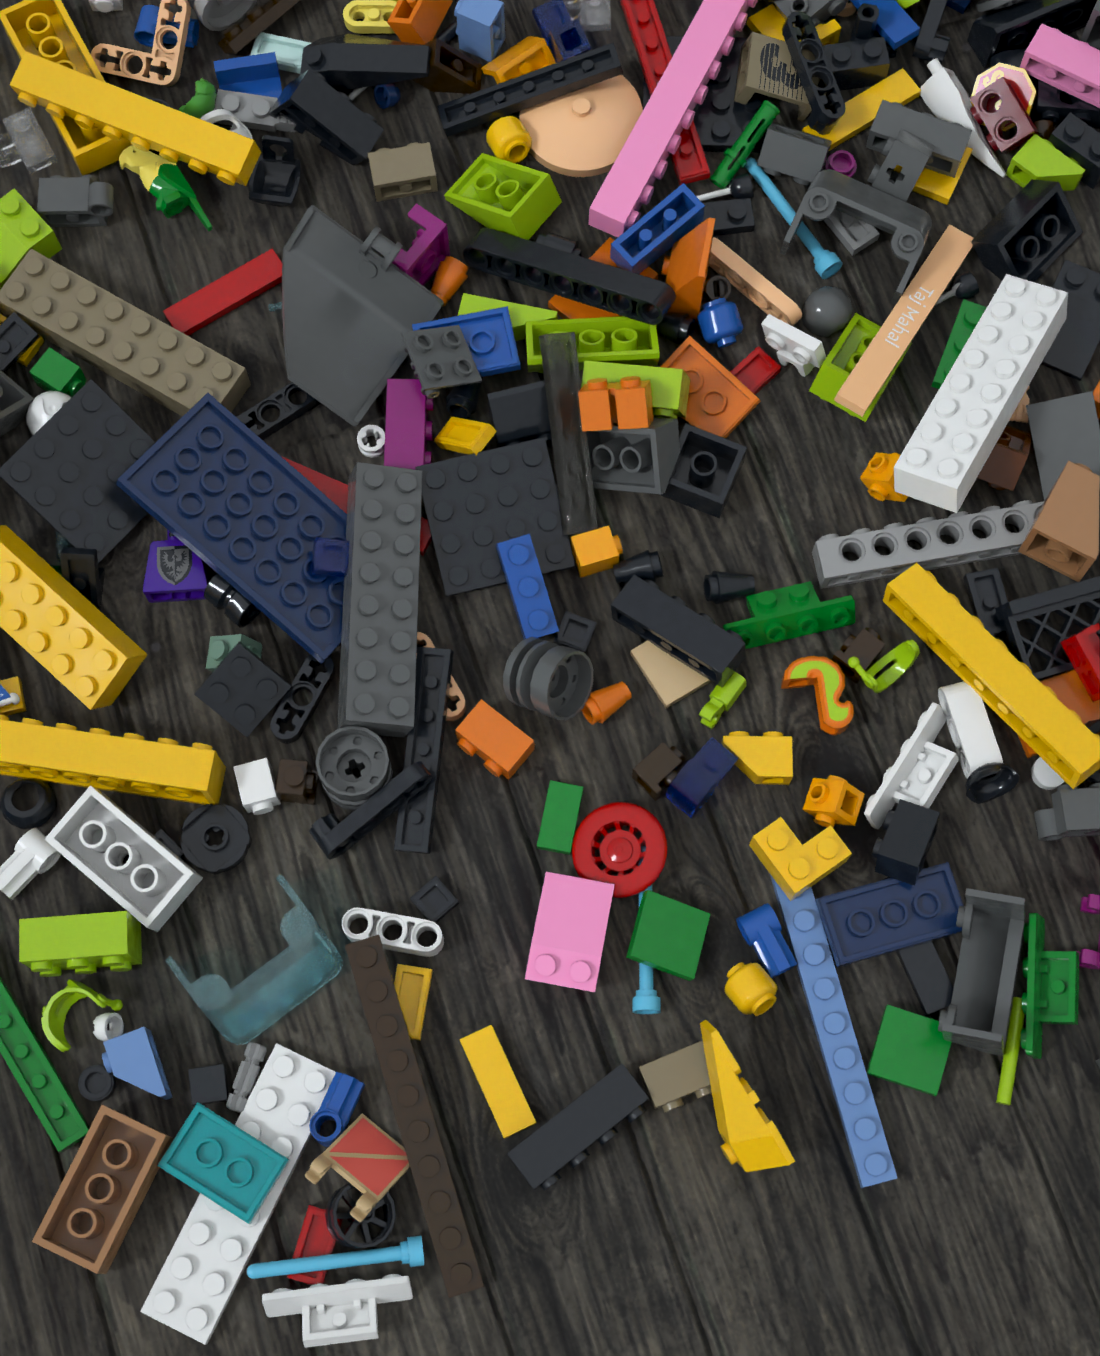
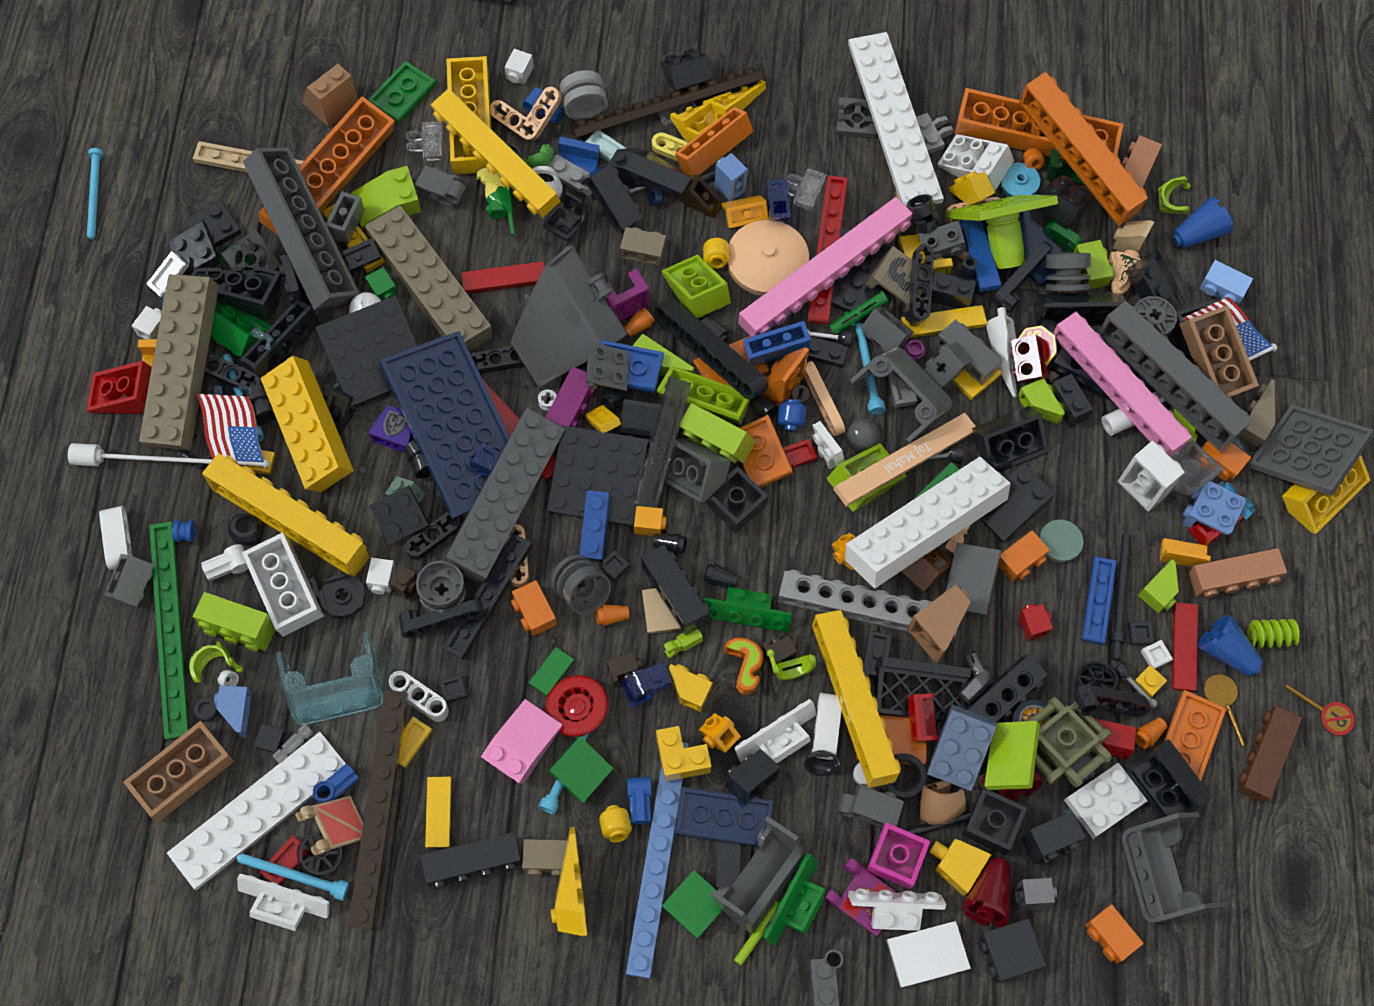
camera: 20 degrees right, 5 degrees down
teal tile [157,1102,290,1224] -> none
black plate [437,42,624,137] -> none
orange piece [578,376,654,432] -> none

